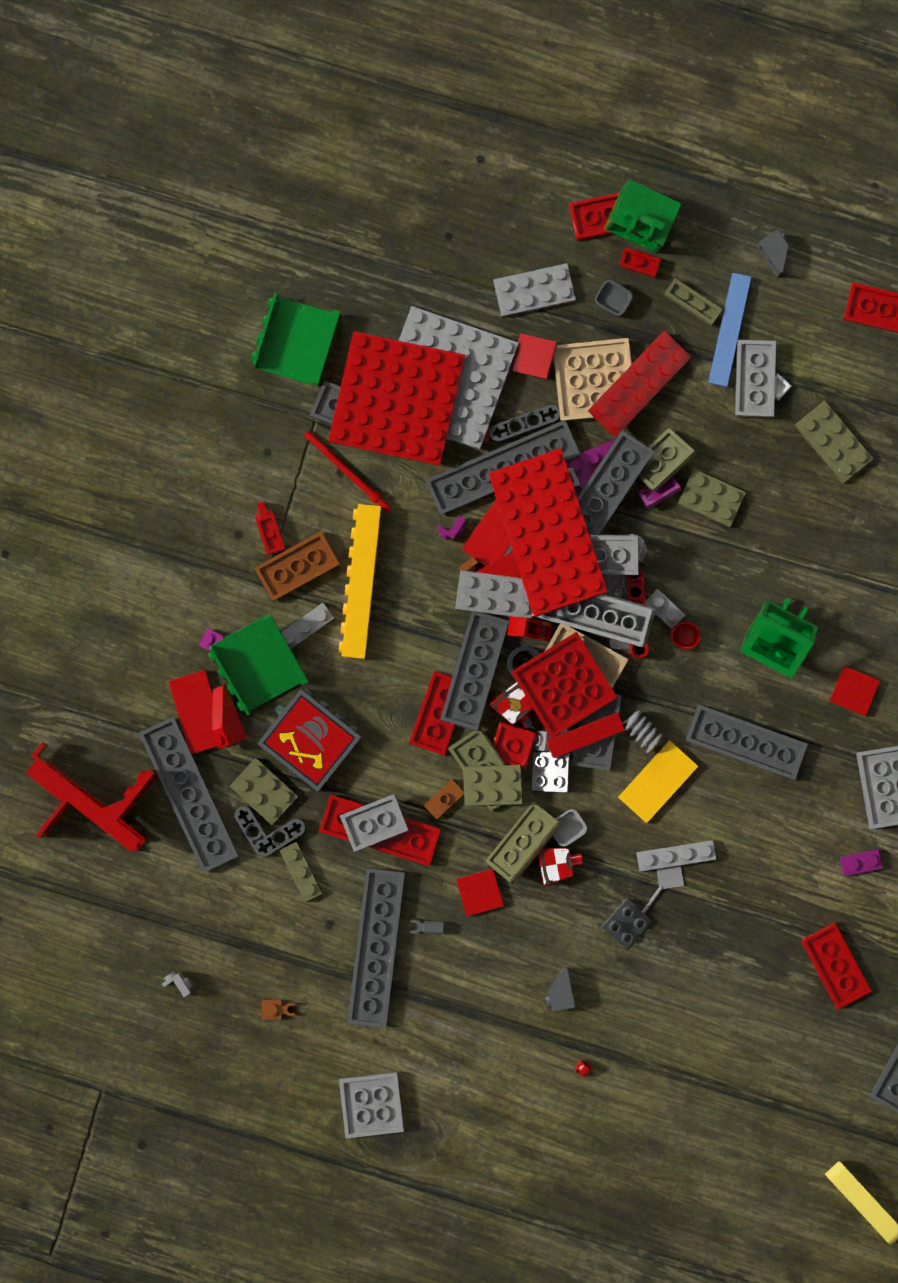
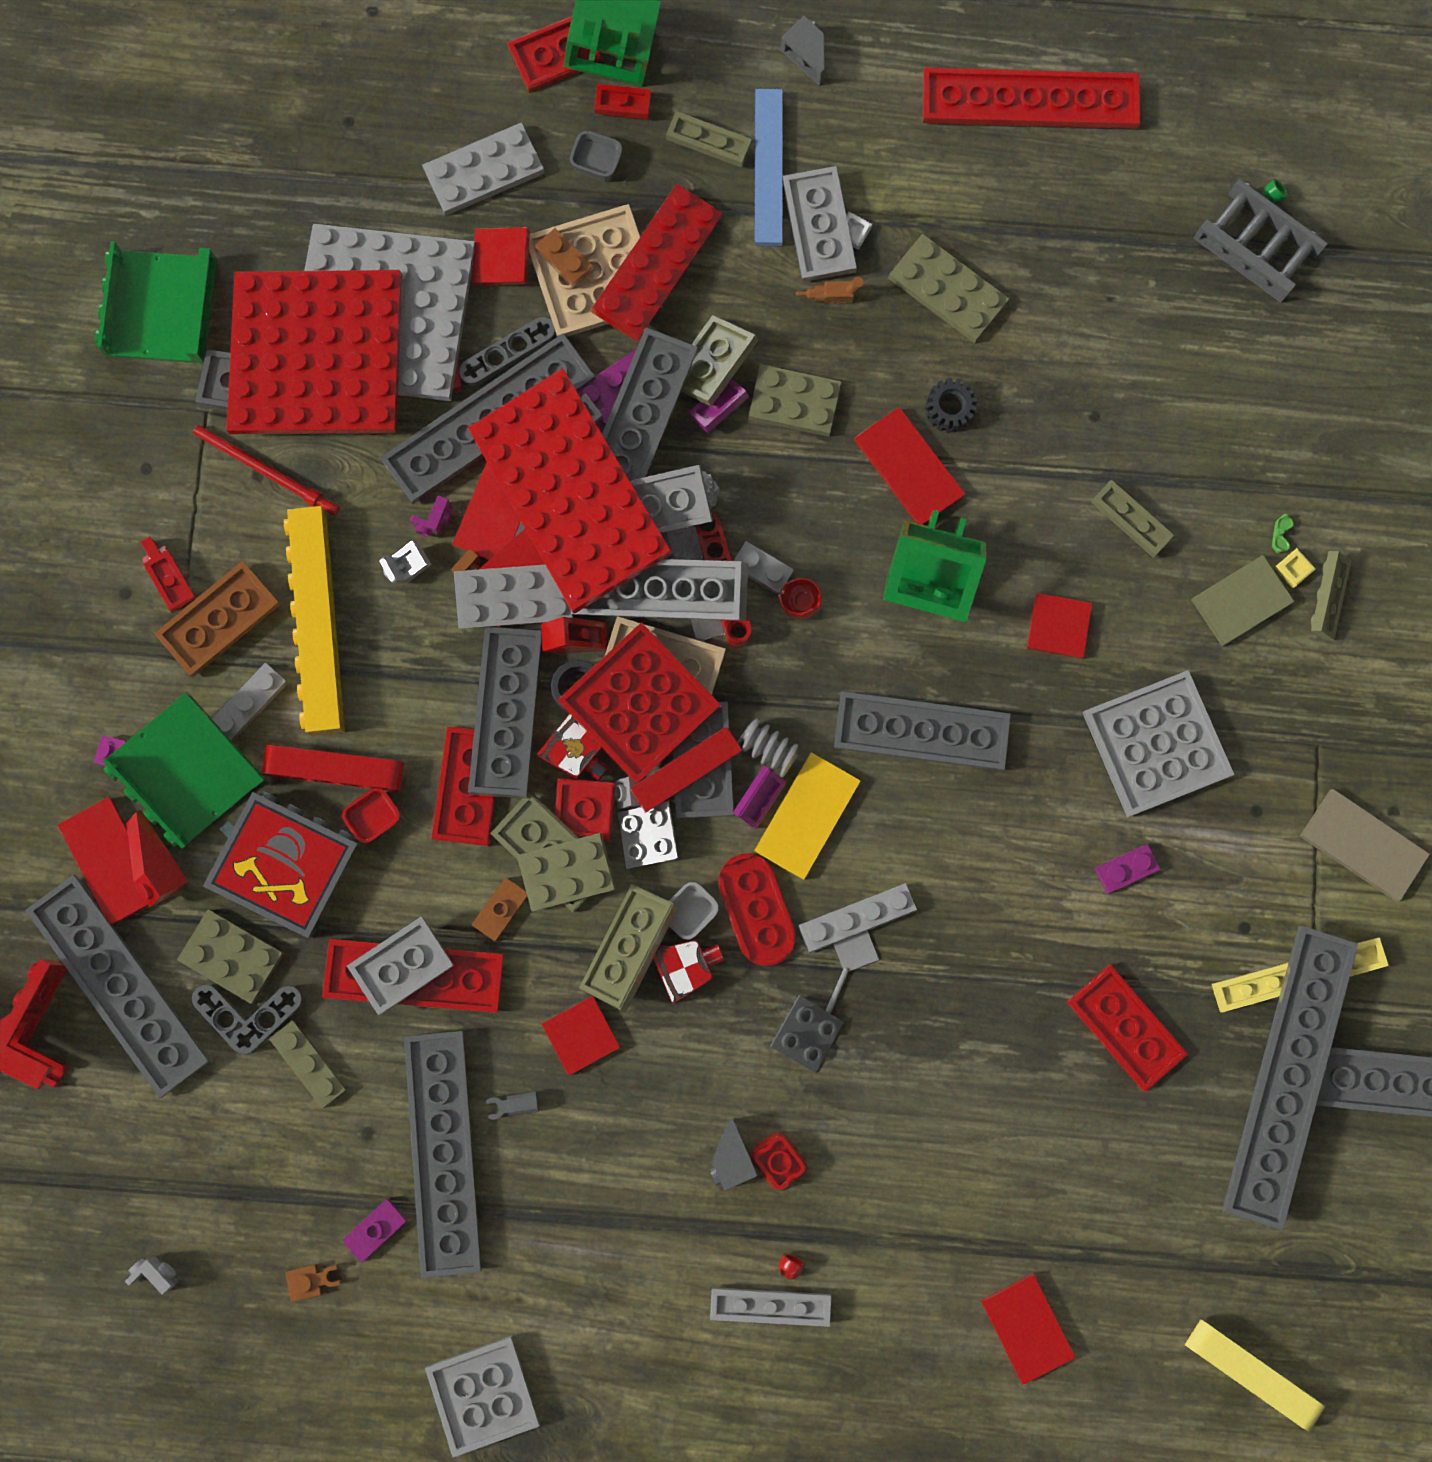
camera: 20 degrees left, 5 degrees down
none -> red beam [261,745,405,792]
none -> red piece [342,788,400,843]
none -> magenta plate [342,1198,407,1263]
none -> light grey bracket [379,541,431,583]
none -> dark orange plate [535,228,593,288]
none -> light grey plate [710,1287,831,1327]
none -> red tile [718,853,796,966]
none -> magenta plate [733,766,787,830]
none -> red piece [750,1132,807,1191]
none -> dark orange piece [796,277,864,304]
none -> red tile [854,407,965,525]
none -> black tyre [925,378,978,433]
none -> red tile [980,1273,1076,1385]

